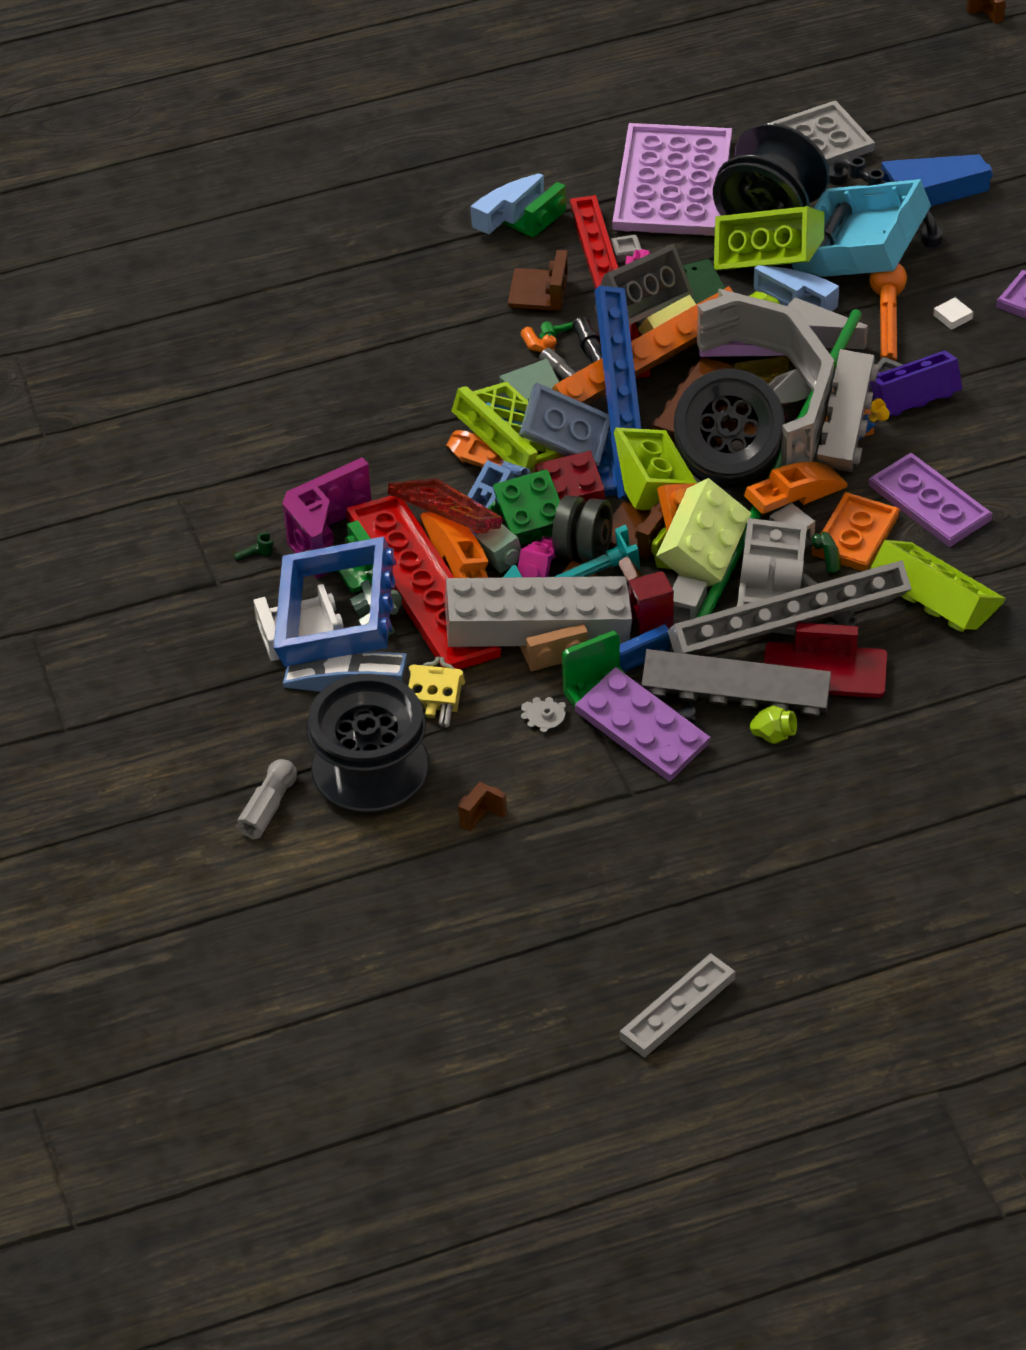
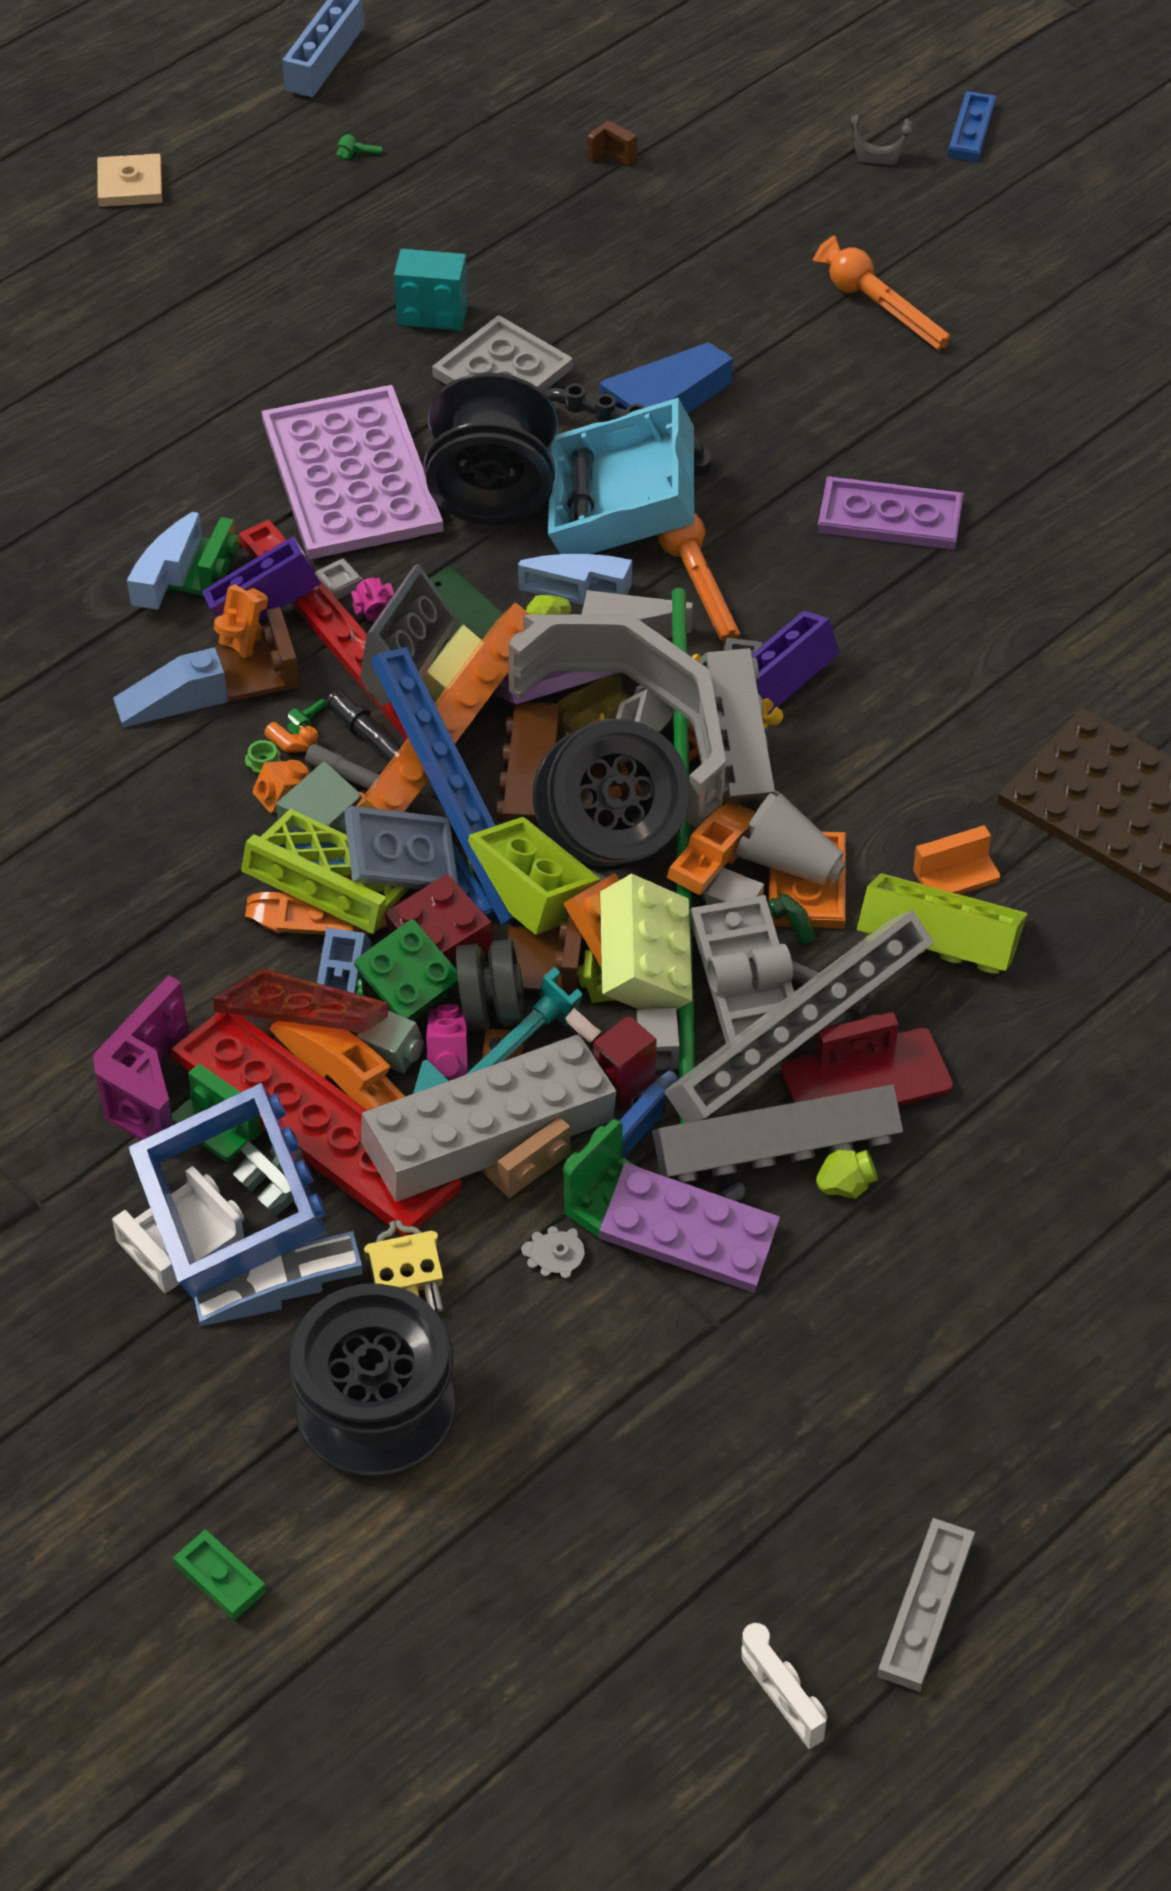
camera: 25 degrees left, 5 degrees up
dark green hand [233,532,274,561] -> none
light grey piece [236,759,297,839] -> none
reddish brown bracket [458,782,507,832] -> none
light blue piece [499,461,531,477] -> none
lime slope [714,206,825,271] -> none
medium lavender tile [868,453,992,547] -> none
white tile [933,297,973,330] -> none
none -> medium blue slope [113,647,228,728]
none -> green plate [173,1529,267,1621]
none -> dark purple brick [202,536,322,622]
none -> orange hips [213,584,268,658]
none -> bright green plate [245,740,281,774]
none -> orange bracket [253,760,310,813]
none -> teal brick [394,249,468,331]
none -> light grey cone [736,790,846,885]
none -> white plate [741,1623,827,1750]
none -> orange panel [913,825,1000,894]

